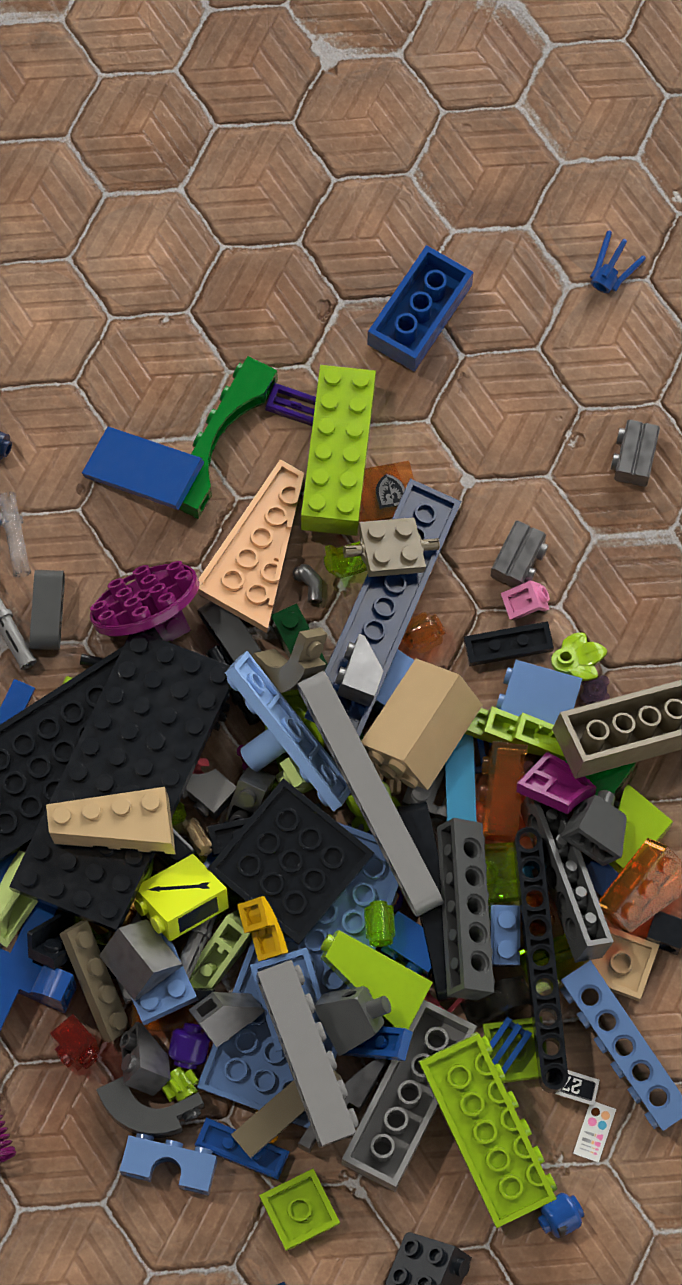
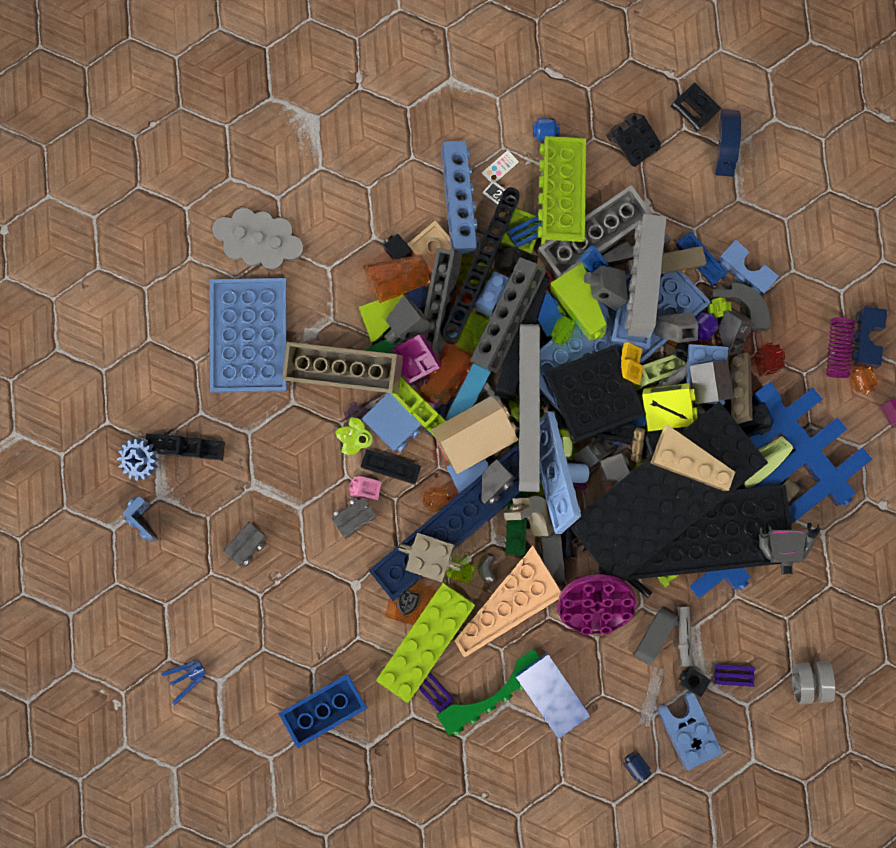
camera: 150 degrees left, 10 degrees up
lime plate [259,1168,340,1251] -> none

